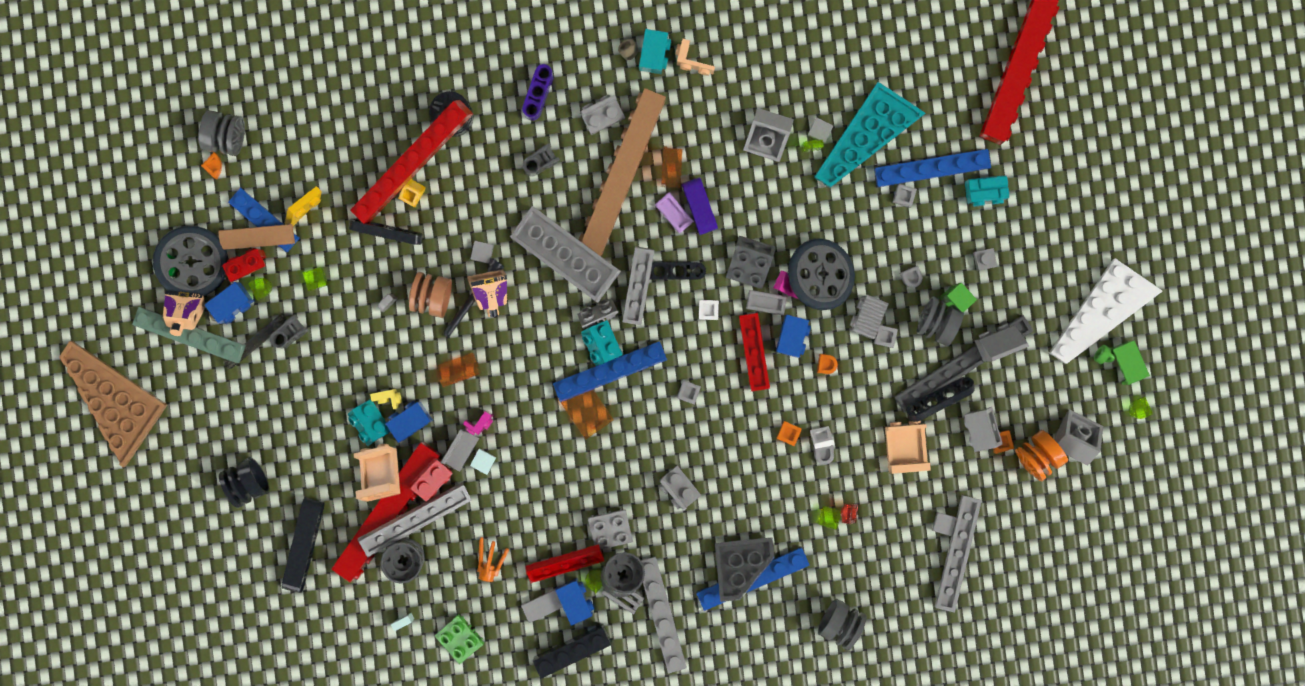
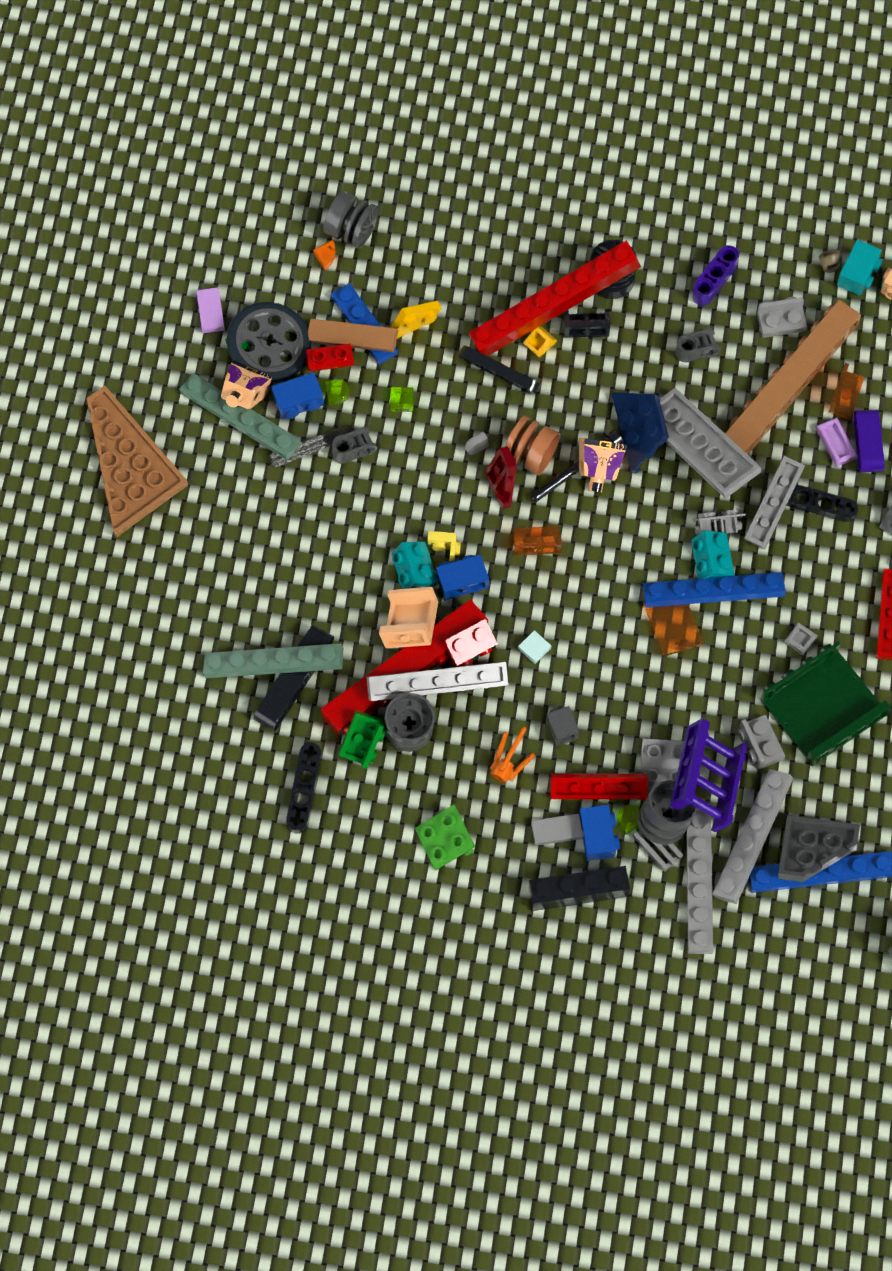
camera: 20 degrees right, 20 degrees down
black wheel [219,457,270,508] -> none
light aqua tile [391,613,414,631] -> none
light grey panel [441,429,480,472] -> none
dark pink bracket [463,411,493,435] -> none
light grey tile [470,241,494,264] -> none
white tile [699,300,719,320] -> none
none -> lavender tile [196,287,225,334]
none -> sand green plate [203,644,344,678]
none -> black beam [286,742,322,834]
none -> green bracket [338,710,386,769]
none -> dark red wing [485,446,517,509]
none -> dark grey brick [546,706,579,747]
none -> black hinge [563,309,610,338]
none -> dark blue wing [612,392,669,474]
none -> dark purple fence [670,718,747,832]
none -> light grey plate [713,769,793,904]
none -> dark green panel [761,641,891,767]

